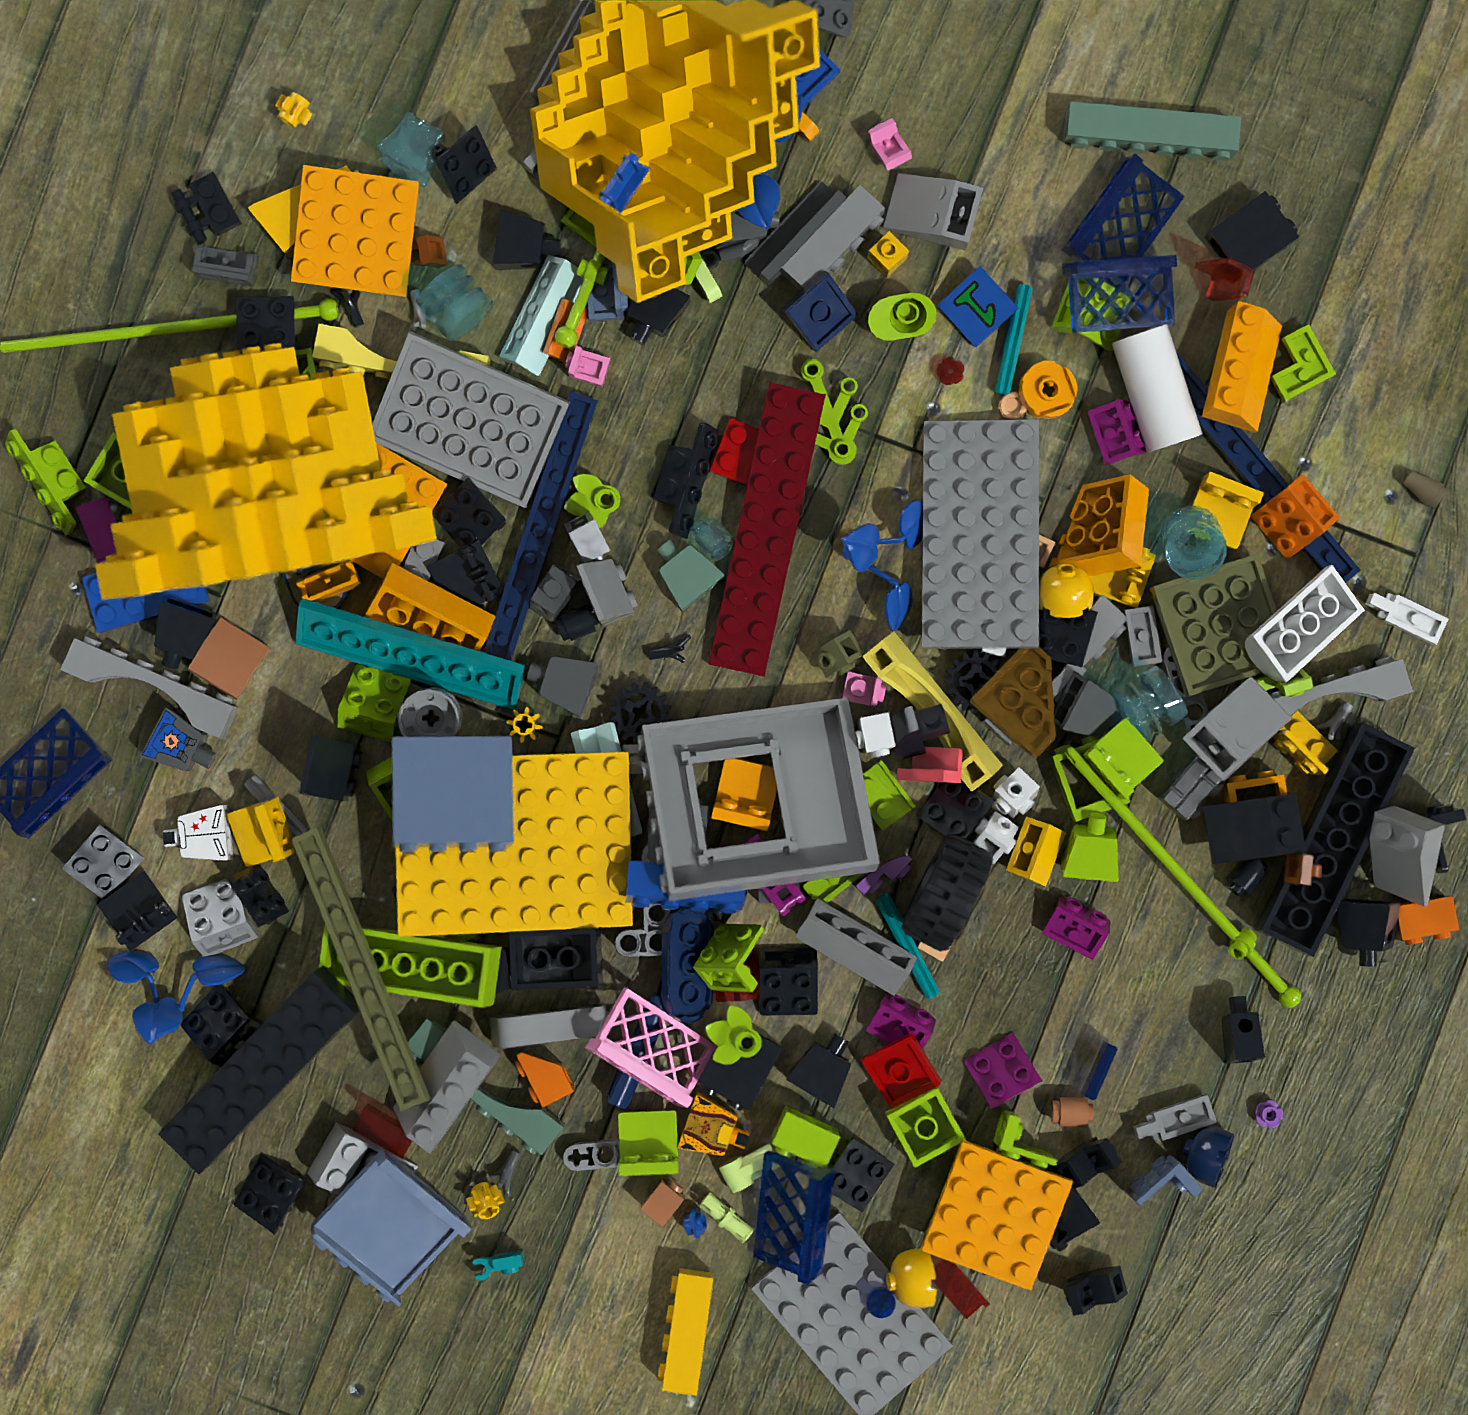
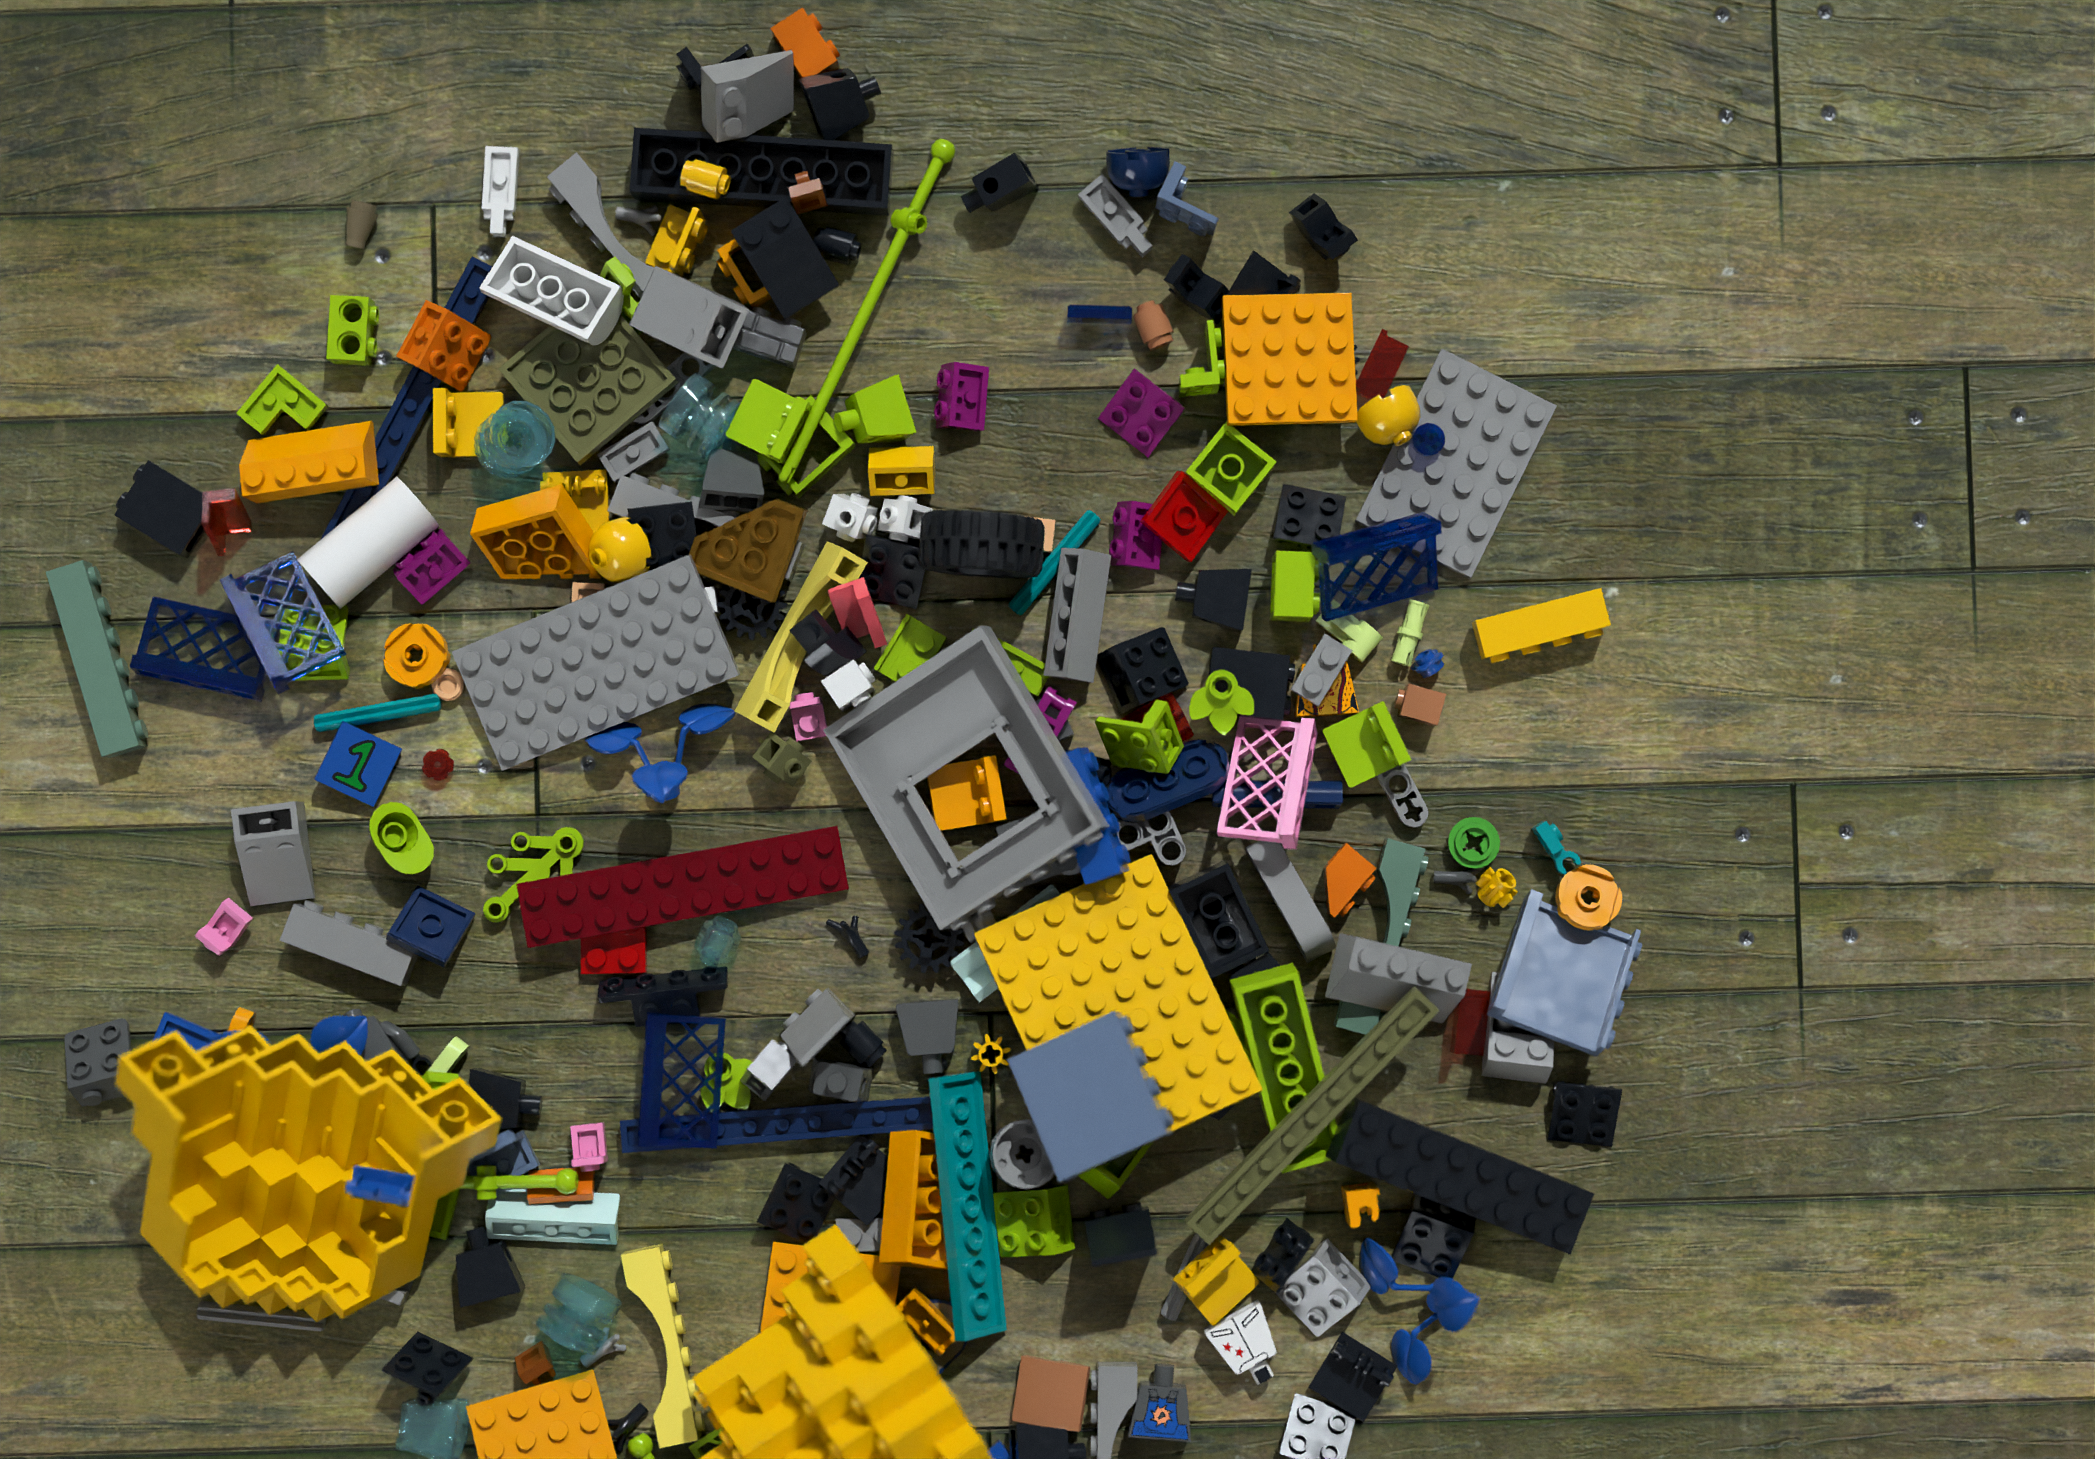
camera: 105 degrees left, 0 degrees up
light grey plate [372,331,570,508] -> none
sand green torso [657,540,725,612] -> none
dark grey panel [745,181,847,287] -> none
medium lavender slope [854,855,912,894] -> none
yellow brick [867,231,909,278] -> none
medium lavender plate [1255,1100,1283,1129] -> none
none -> lime brick [326,295,379,366]
none -> clear blue fence [637,1012,726,1149]
none -> yellow brick [680,159,731,199]
none -> light grey plate [1290,634,1353,706]
none -> light orange hinge [1341,1182,1380,1228]
none -> bright green gear [1447,817,1500,869]
none -> light orange plate [1555,864,1622,930]

